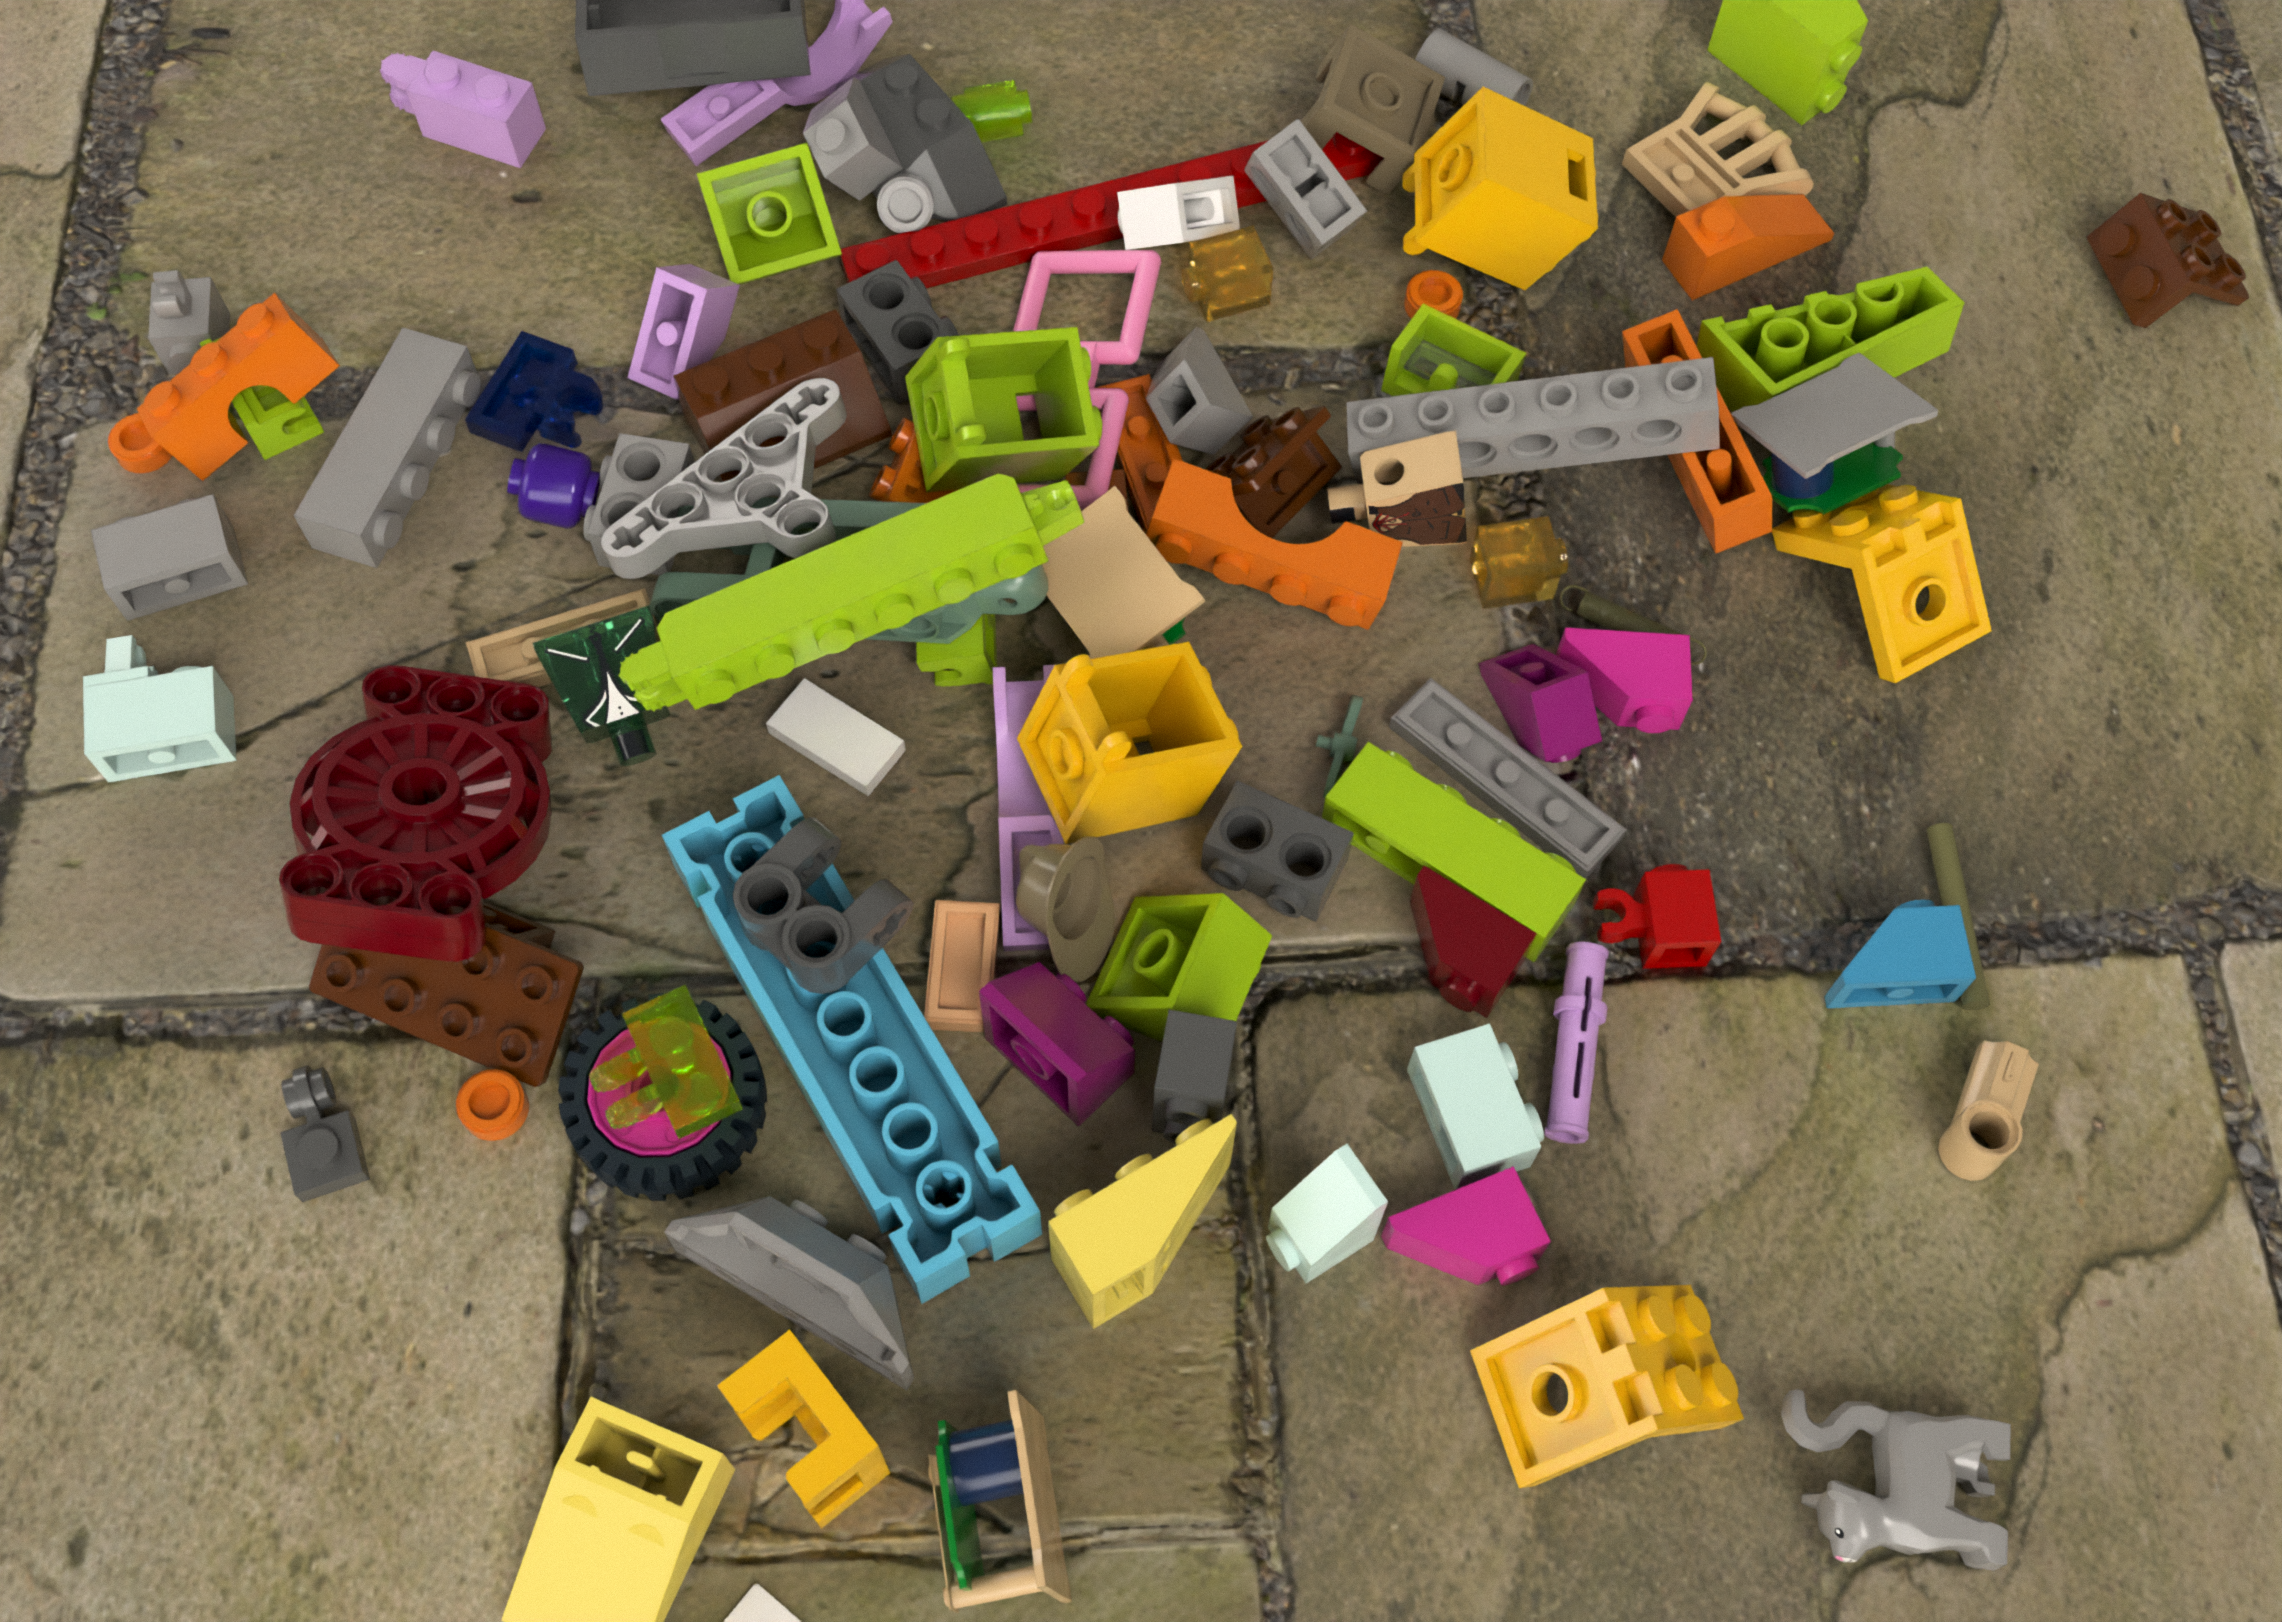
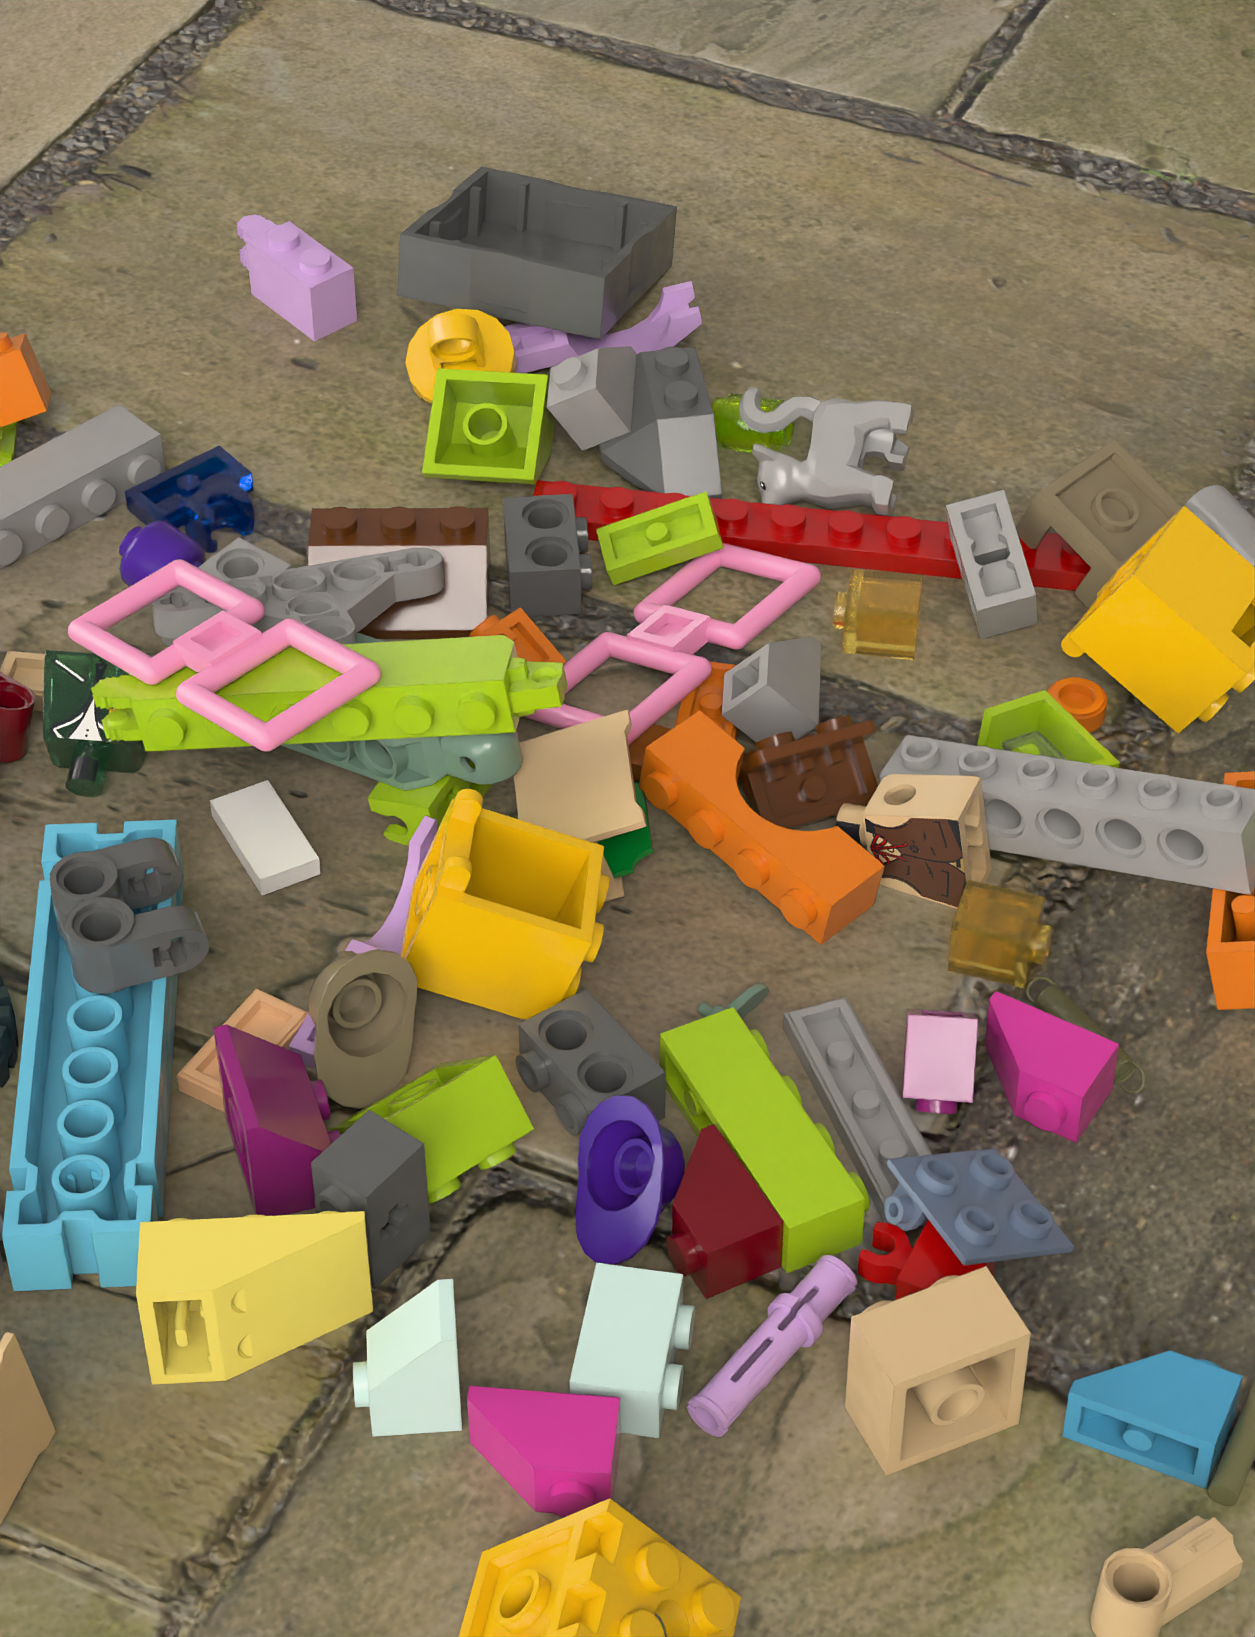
camera: 30 degrees right, 20 degrees down
lavender slope [627,264,740,400] -> none
light grey tile [877,174,934,233] -> none
lime container [905,327,1102,492] -> none
white slope [1117,176,1241,250] -> none
none -> bright pink bar [68,559,381,752]
none -> yellow tile [405,309,517,404]
none -> dark purple piece [575,1095,685,1265]
none -> lime plate [596,491,724,586]
none -> light grey animal [739,387,914,517]
none -> tan brick [845,1266,1031,1476]
none -> sand blue hinge [884,1148,1075,1265]

